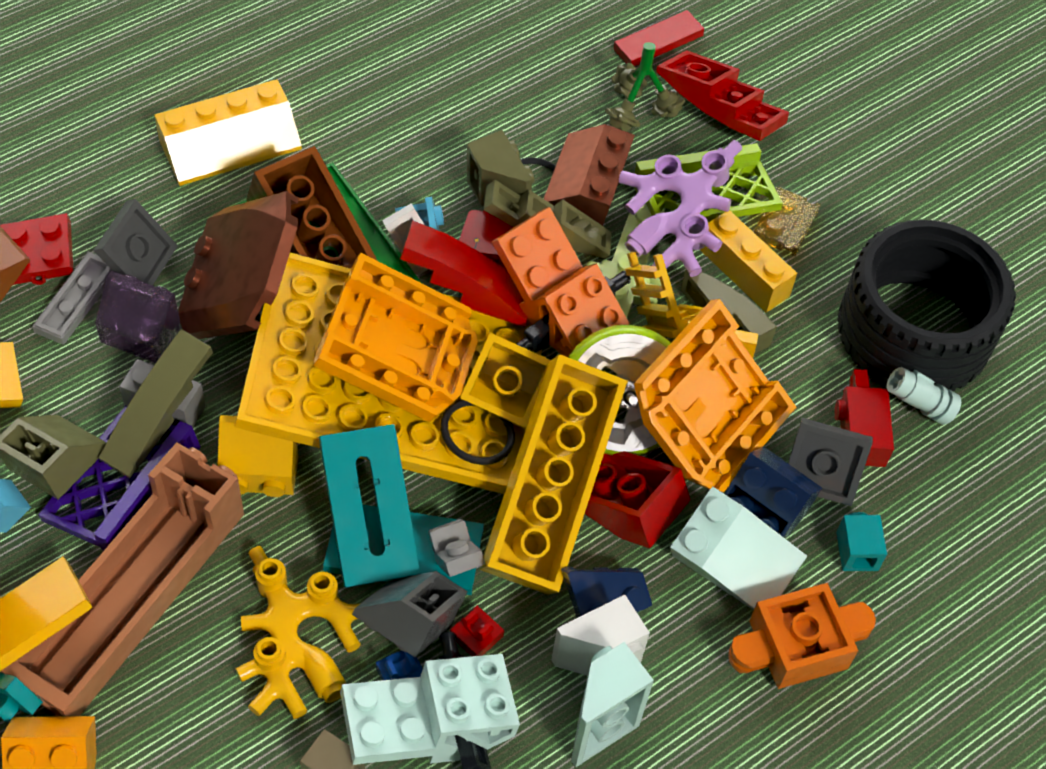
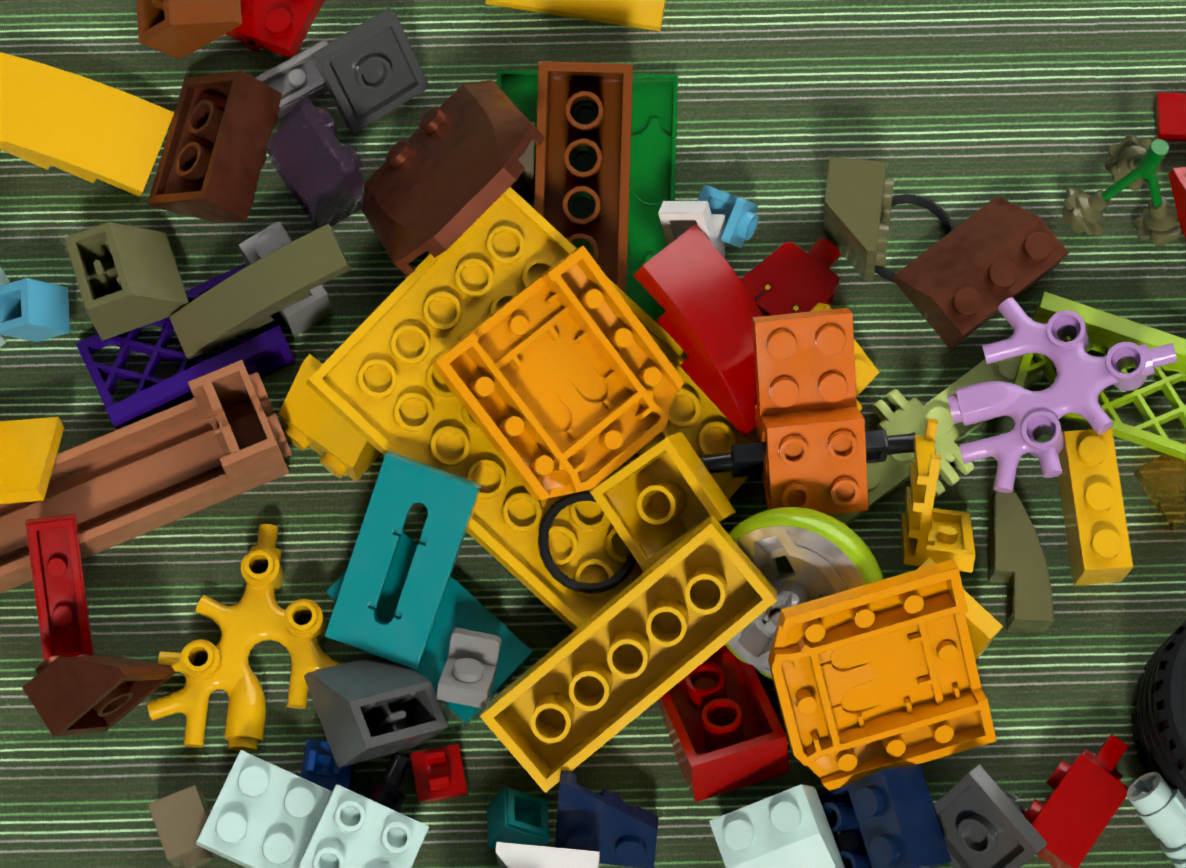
camera: 40 degrees right, 15 degrees up
olive slope [483,180,612,259] -> none
none -> copper slope [22,654,176,737]
none -> red tile [25,514,94,661]
none -> copper slope [148,70,282,223]
none -> teal slope [487,786,549,849]

